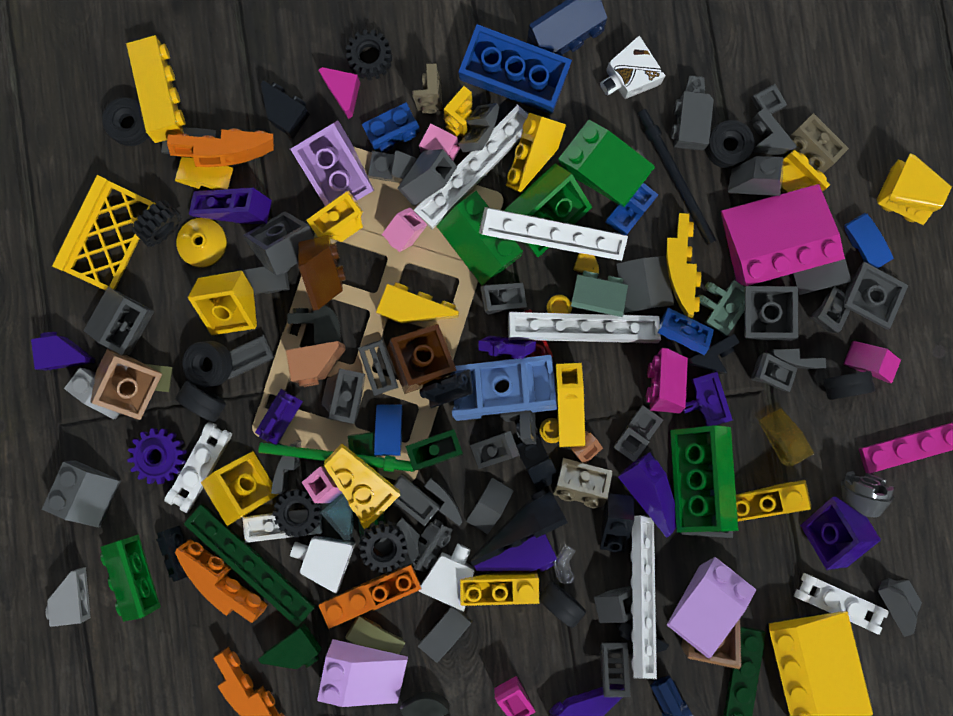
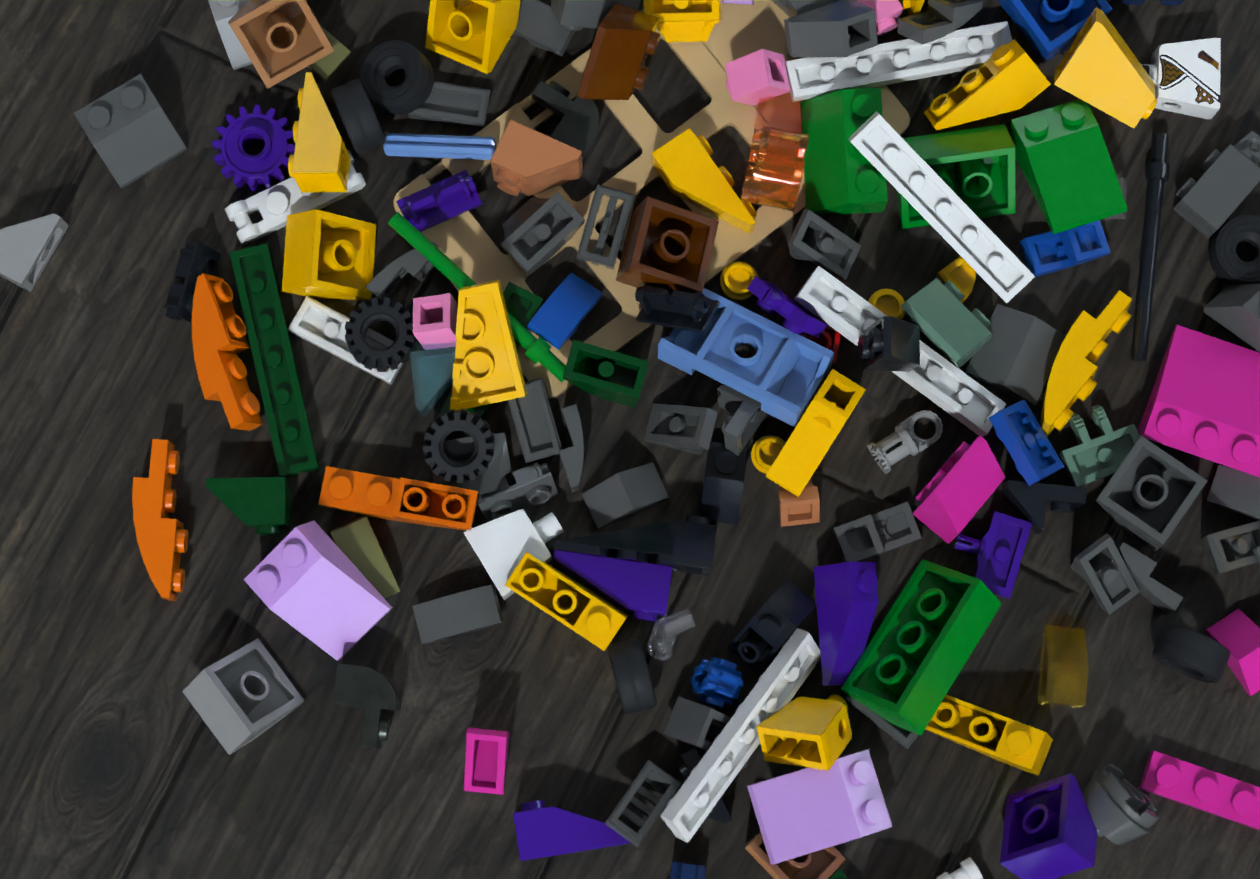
camera: 30 degrees right, 5 degrees down
green slope [100,534,161,622] -> none
white torso [290,536,355,593] -> none
dark tan bracket [553,458,613,508] -> none
none -> yellow slope [288,72,351,193]
none -> medium blue axle [383,133,497,160]
none -> blue gear [690,656,743,708]
none -> yellow plate [720,262,758,301]
none -> clear orange brick [741,126,809,211]
none -> yellow torso [756,694,852,771]
none -> black slope [858,316,920,372]
none -> light grey connector [867,410,943,474]
none -> yellow slope [1054,7,1157,128]

